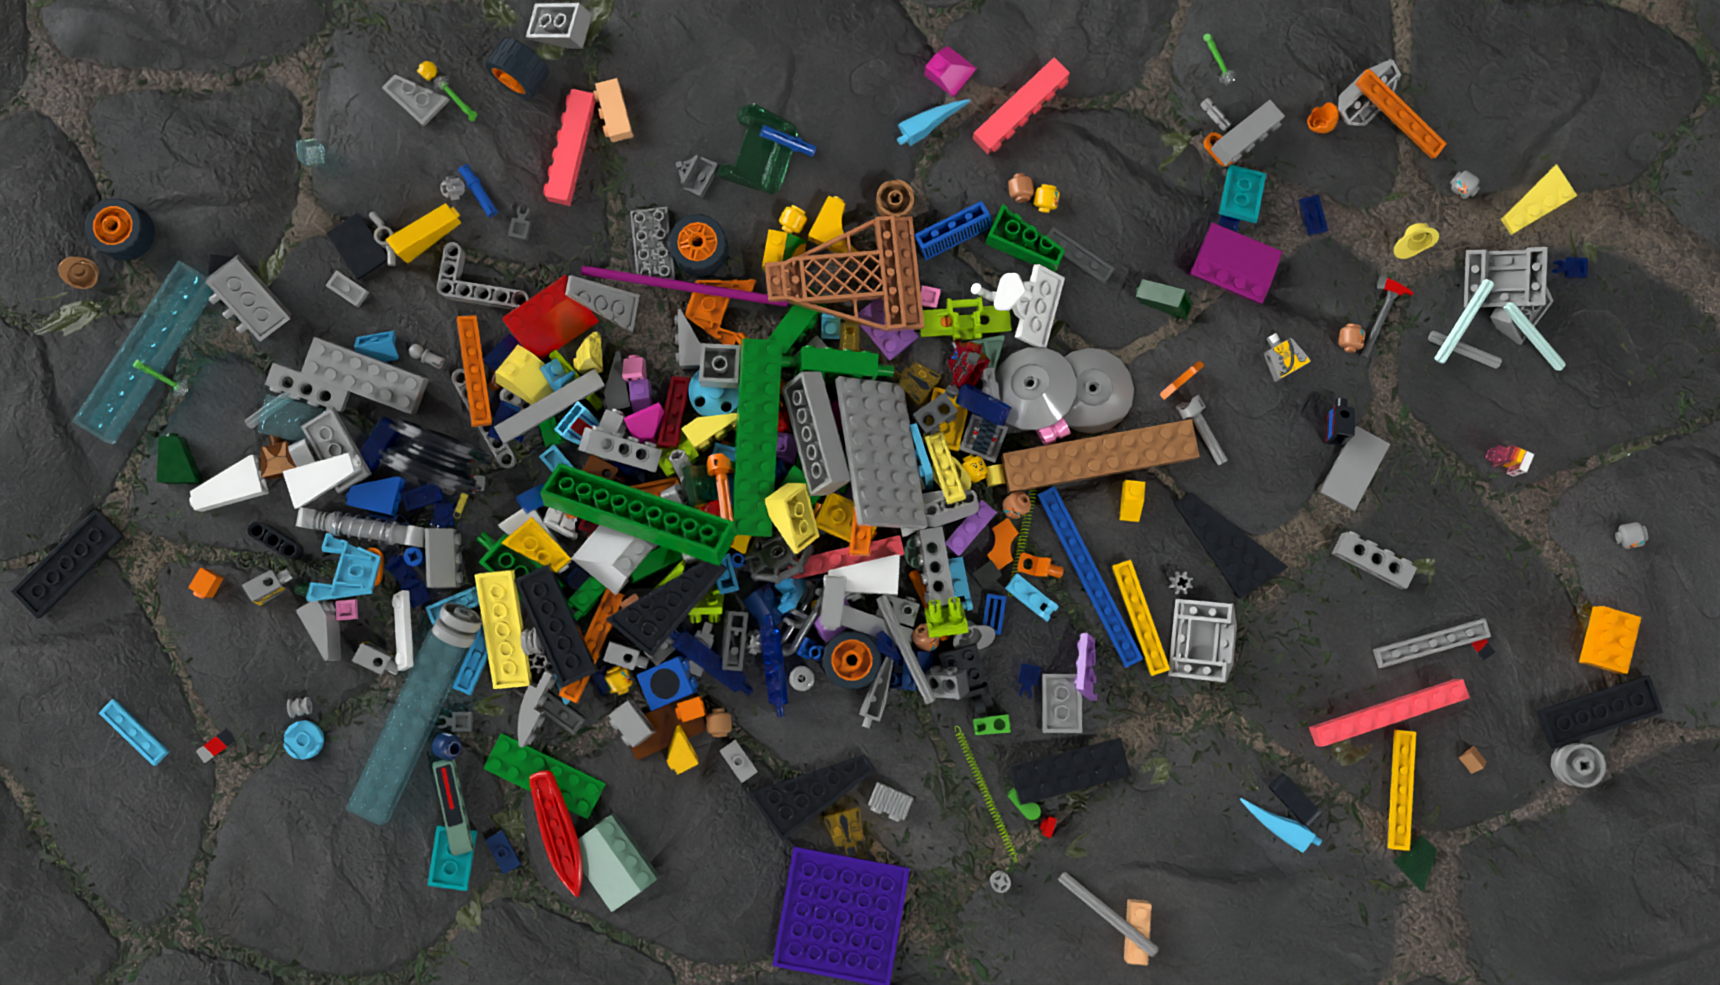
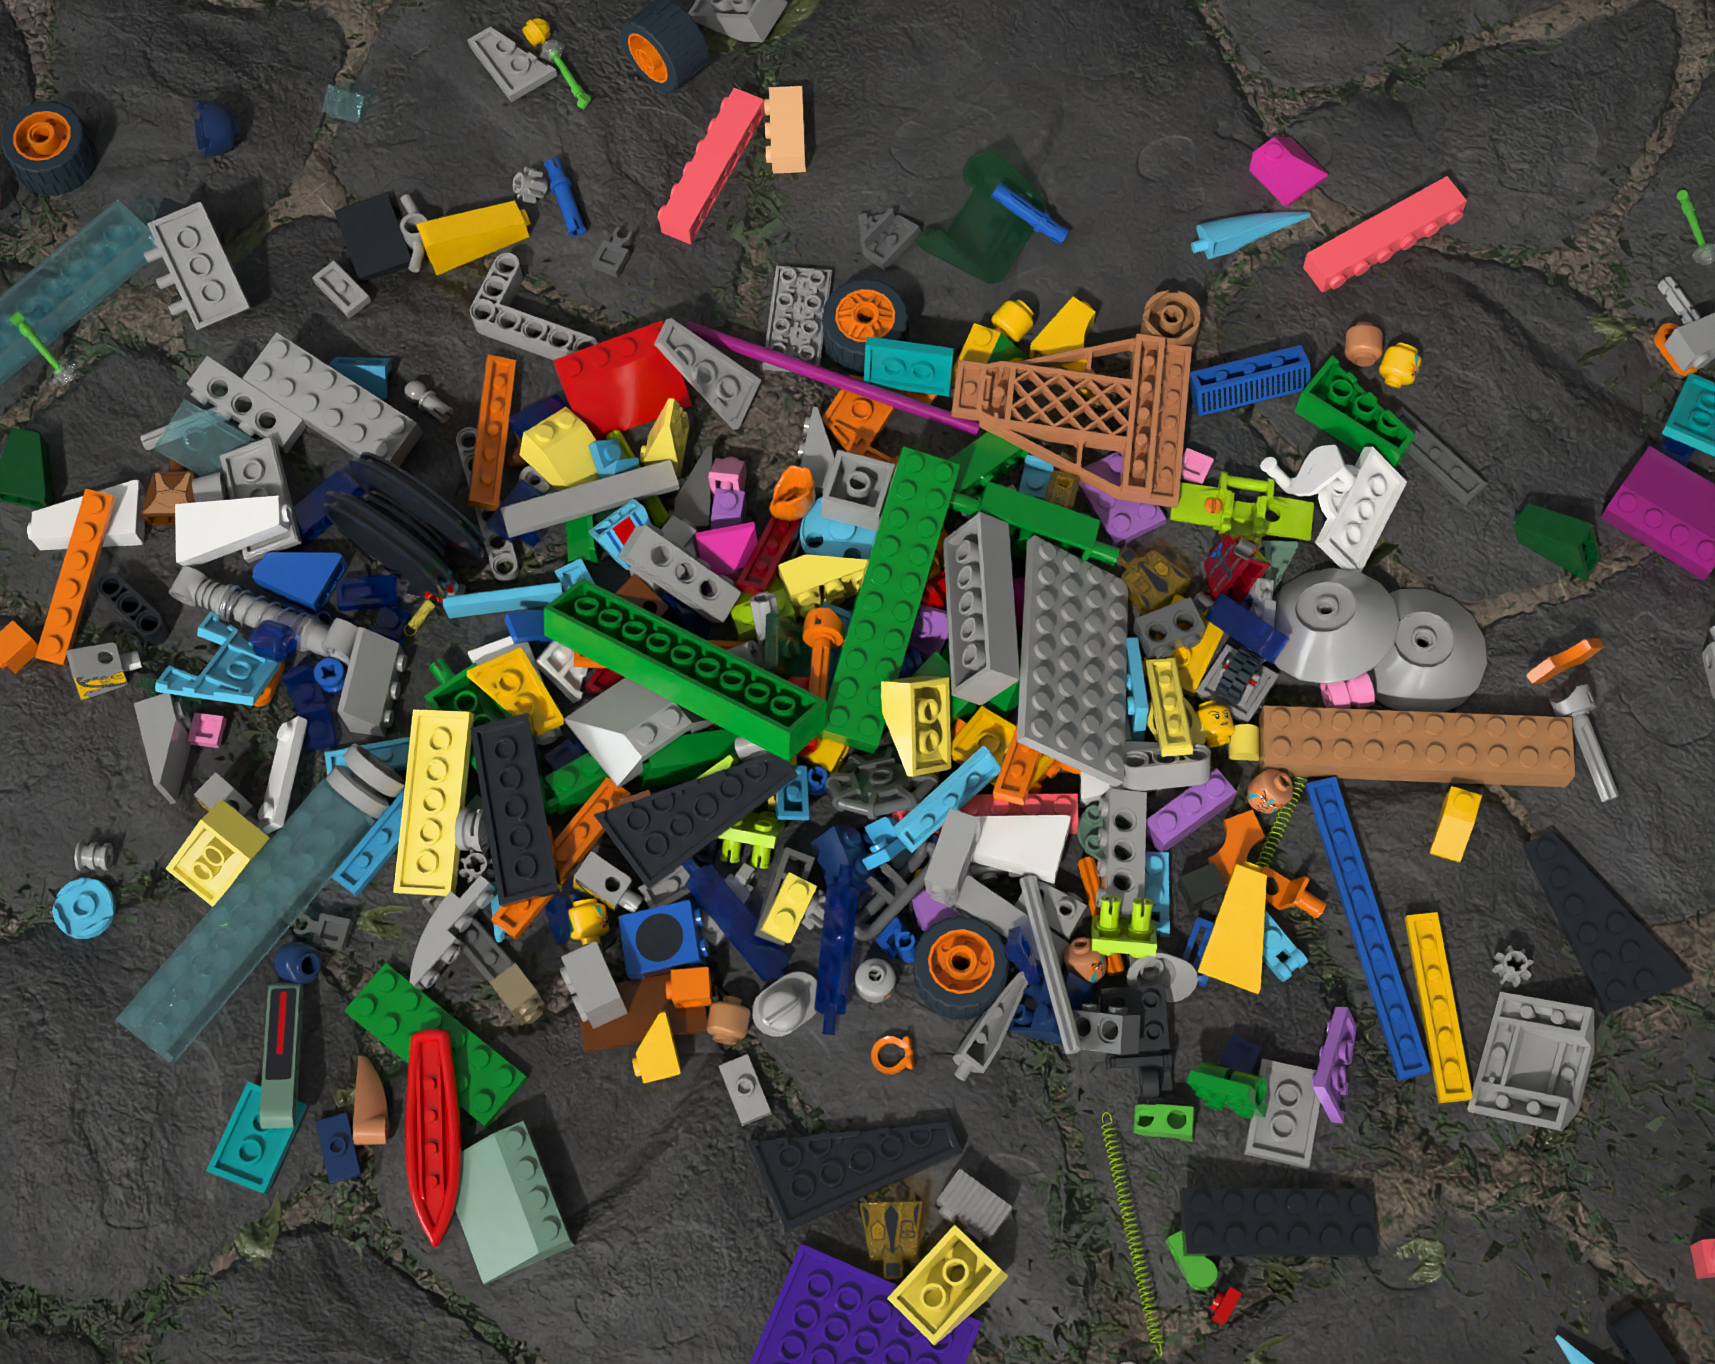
camera: 15 degrees right, 15 degrees down
none -> orange plate [35,488,117,666]
none -> light yellow slope [166,799,270,907]
none -> dark blue cylinder [194,101,240,157]
none -> clear blue head [250,620,298,662]
none -> nougat piece [353,1056,389,1145]
none -> medium azure tile [443,582,564,618]
none -> dark tan brick [490,963,546,1026]
none -> light grey piece [752,972,822,1037]
none -> light yellow plate [760,872,817,944]
none -> orange hair [769,465,816,521]
none -> teal plate [864,336,954,397]
none -> orange piece [871,1036,915,1075]
none -> light yellow slope [887,1225,1008,1345]
none -> medium azure tile [892,746,1002,853]
none -> green plate [1187,1061,1268,1119]
none -> yellow slope [1197,861,1267,994]

